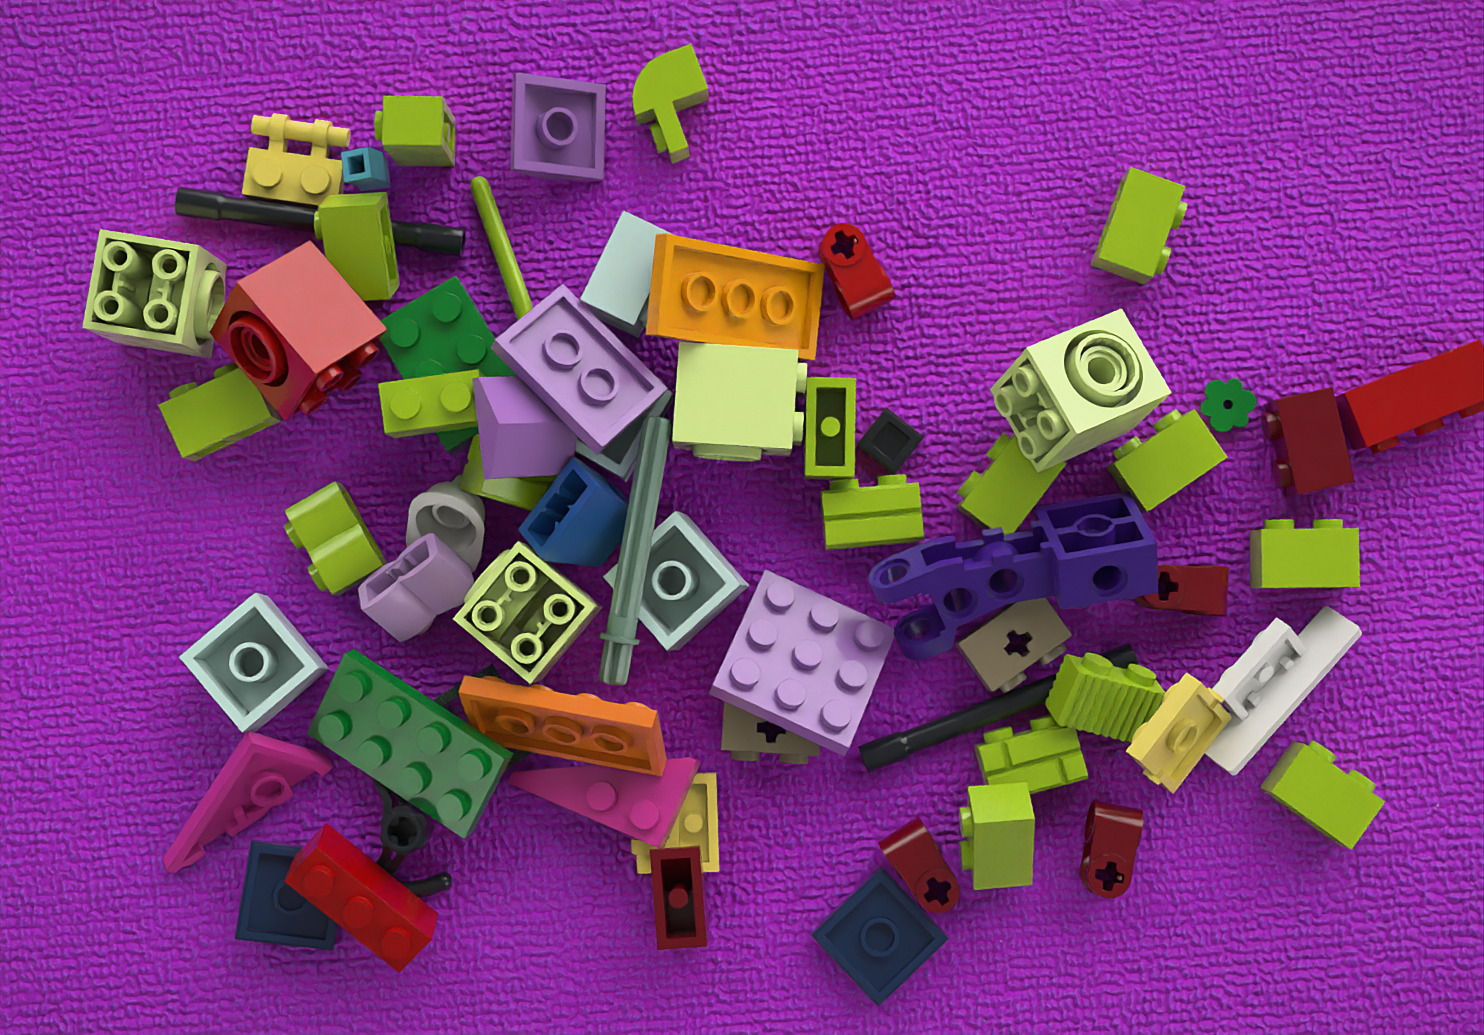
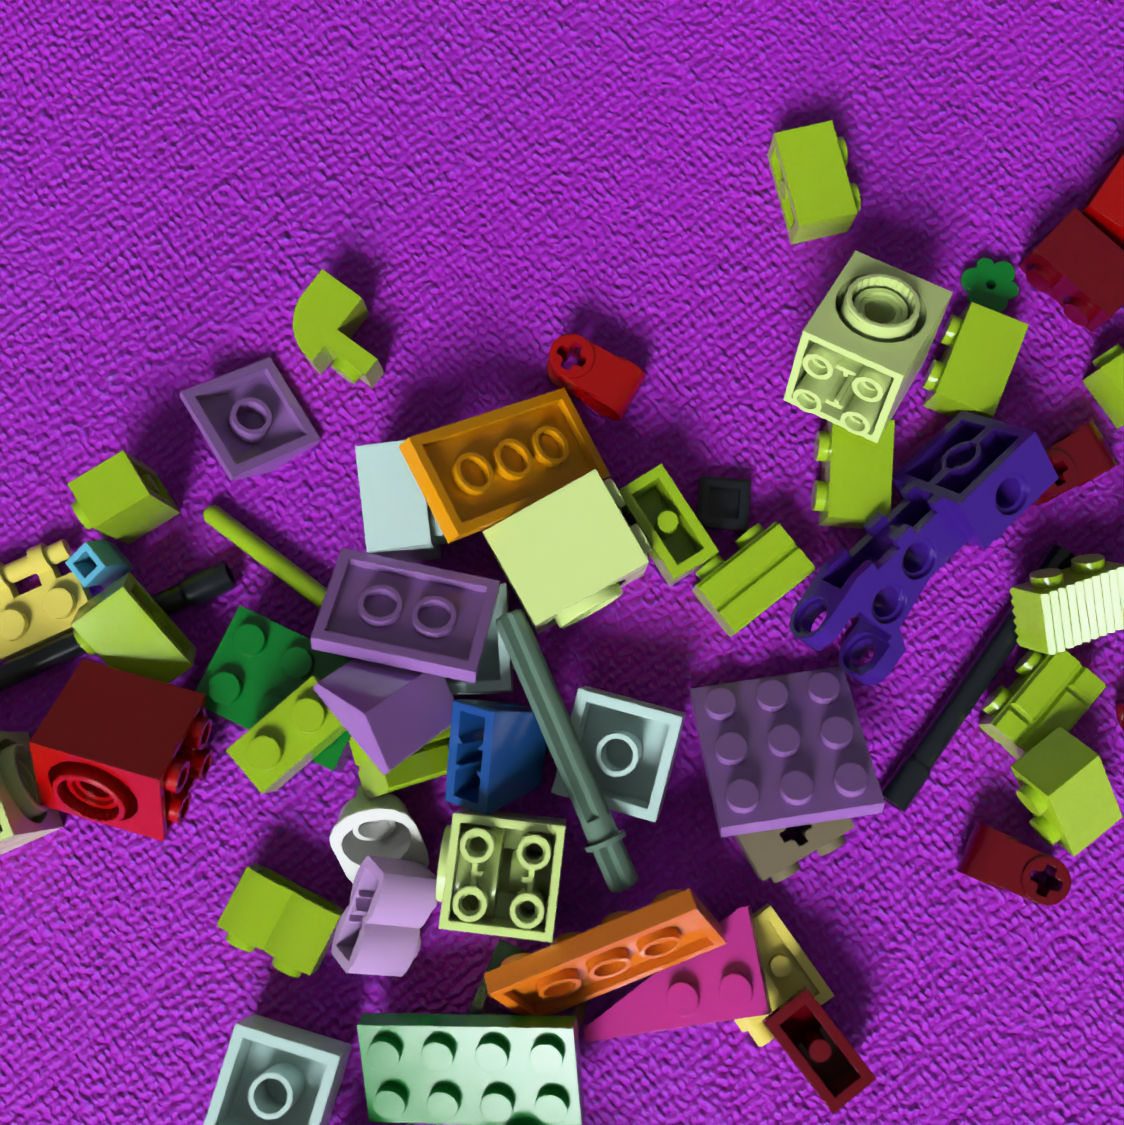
camera: 30 degrees left, 5 degrees down
lime brick [158,362,281,461] -> none
dark blue plate [810,866,949,1007] -> none
dark tan brick [954,597,1072,694] -> none

